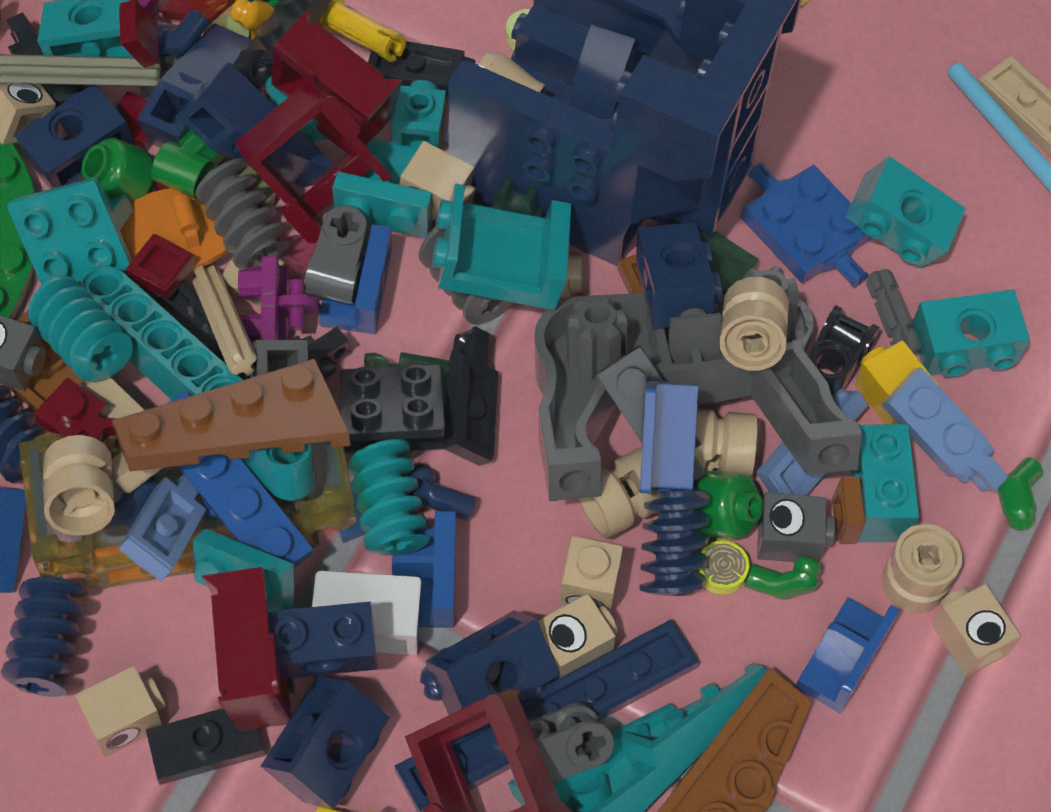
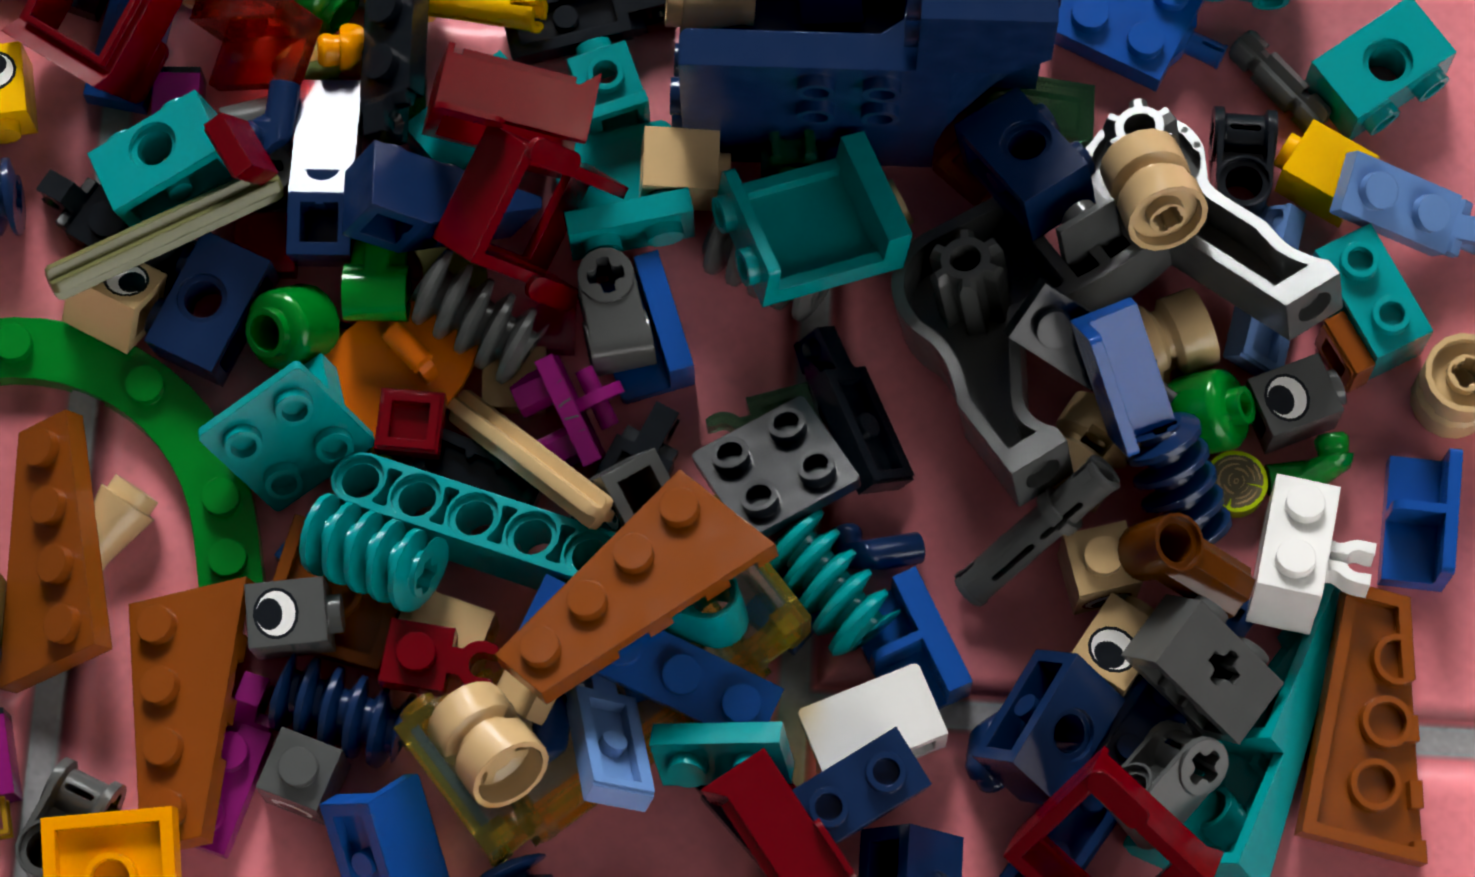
camera: 20 degrees left, 10 degrees up
none -> dark grey pin [954,455,1121,607]
none -> reddish brown piece [1118,513,1256,619]
none -> dark grey brick [1121,594,1284,745]
none -> white brick [1245,473,1377,635]

